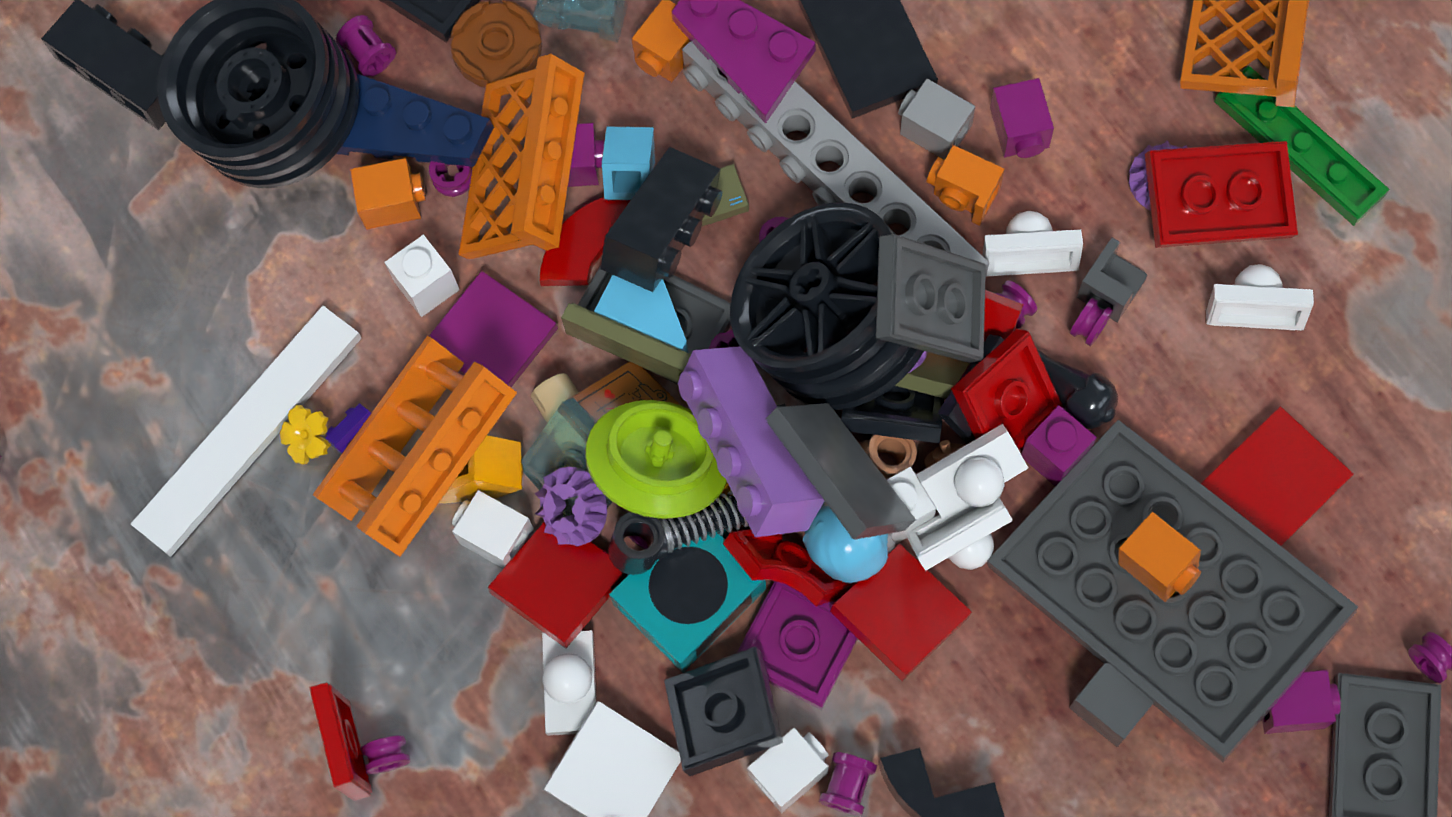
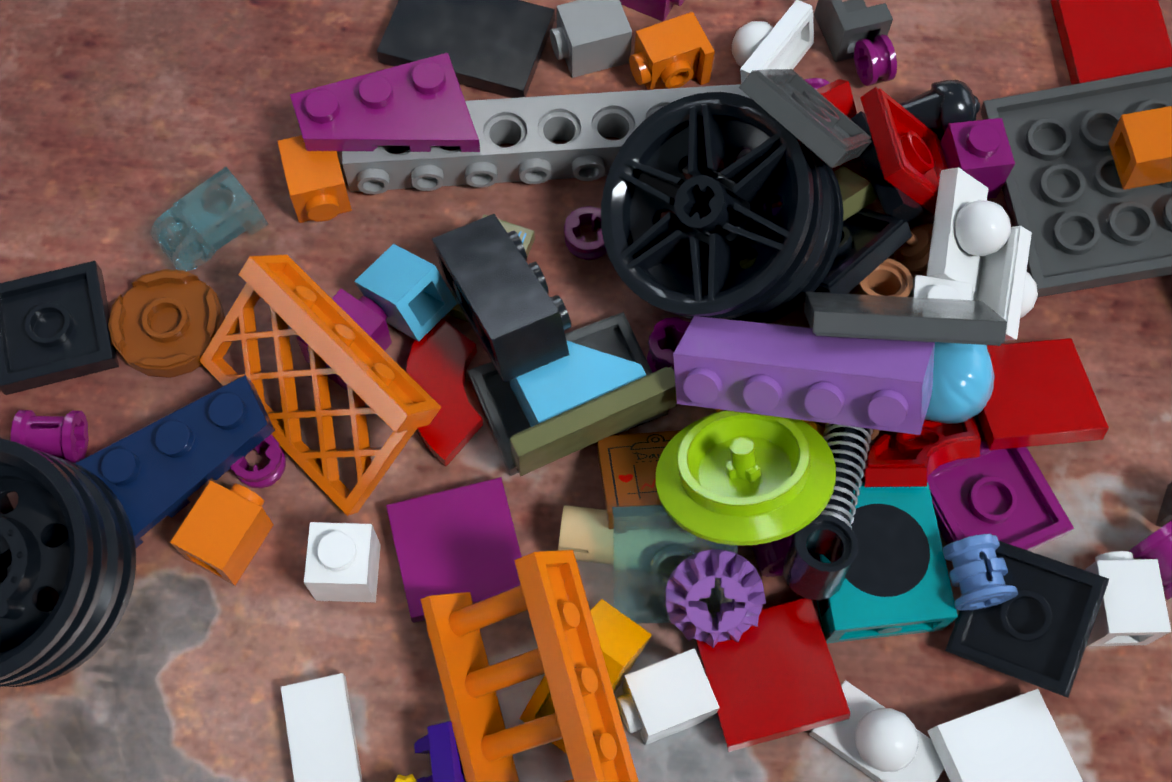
camera: 60 degrees left, 5 degrees down
none -> medium blue bush [942,534,1018,610]

